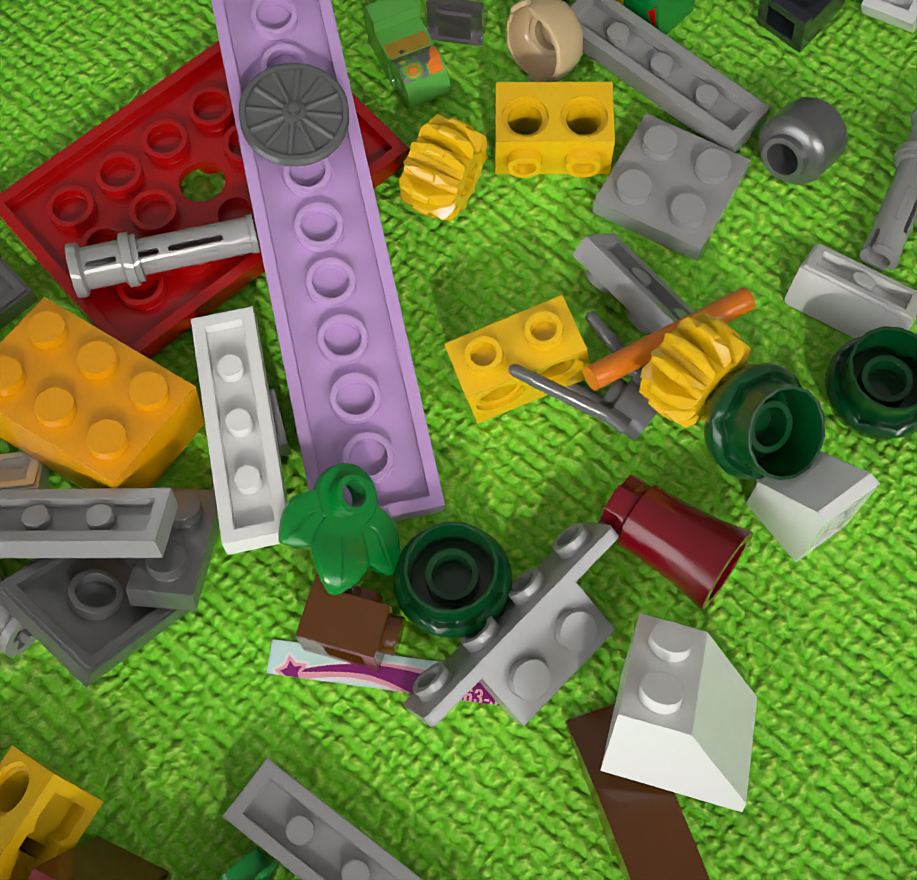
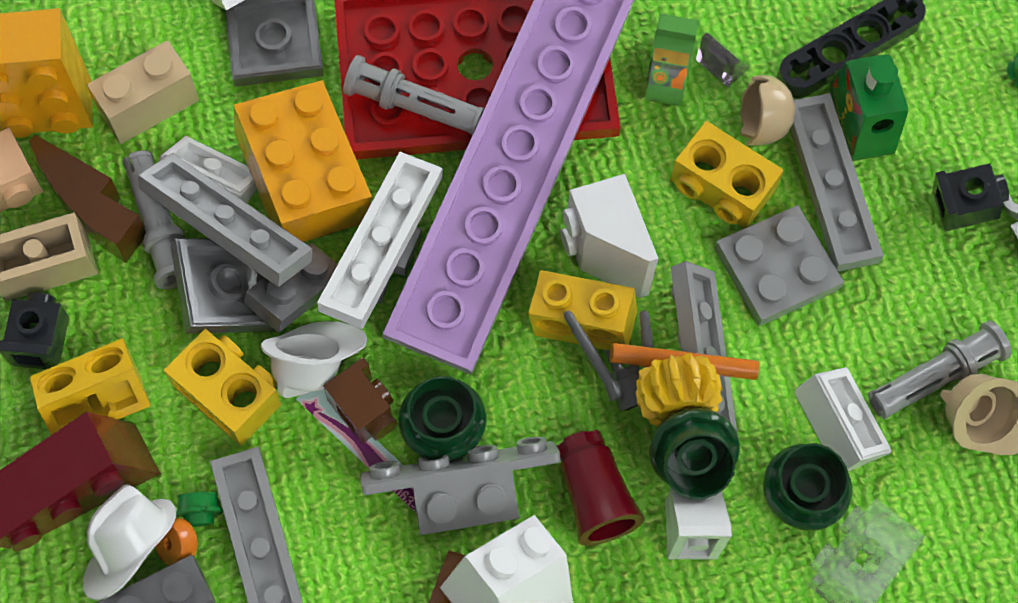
camera: 30 degrees right, 0 degrees up
dark grey wheel [239,63,349,167] -> none
green plate [278,463,400,596] -> none
yellow gear [399,114,487,221] -> none
flat silver head [758,97,848,185] -> none
none -> yellow brick [164,328,282,446]
none -> white piece [261,321,367,398]
none -> white slope [560,174,658,298]

